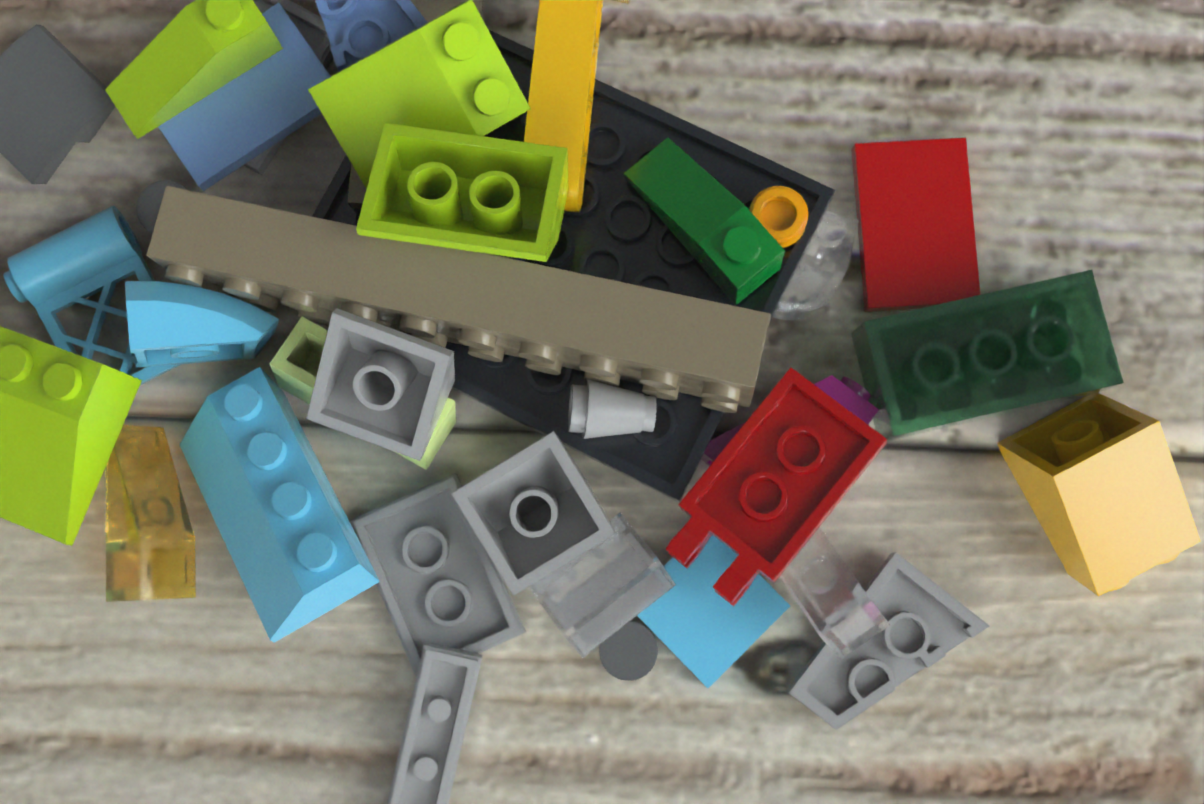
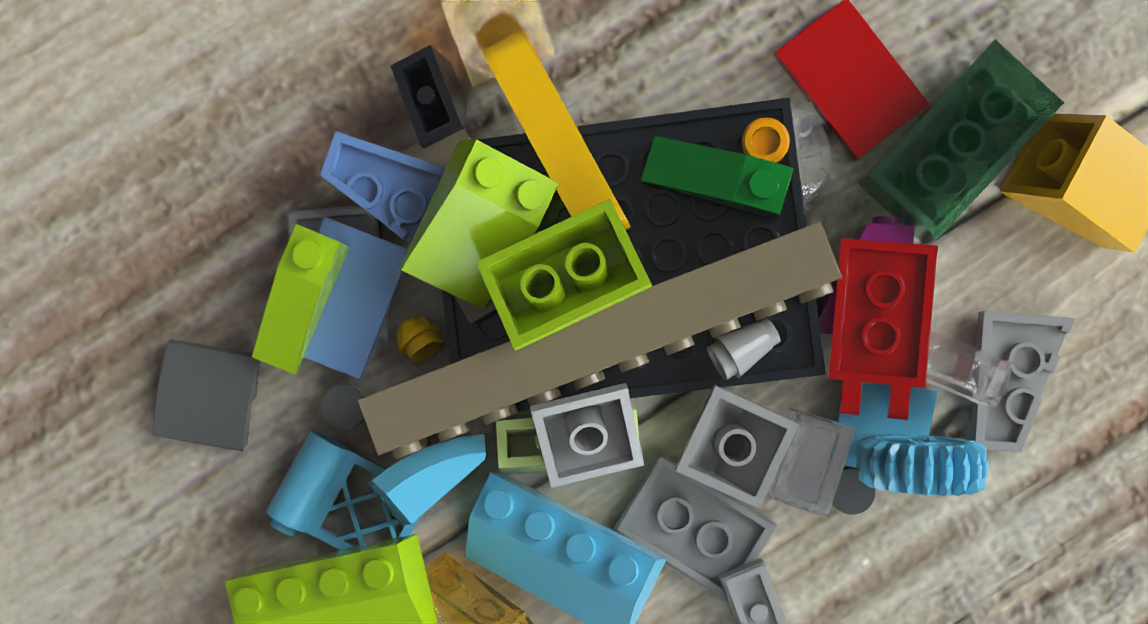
camera: 30 degrees left, 5 degrees up
none -> yellow plate [396,316,443,363]
none -> medium azure gear [856,434,989,496]

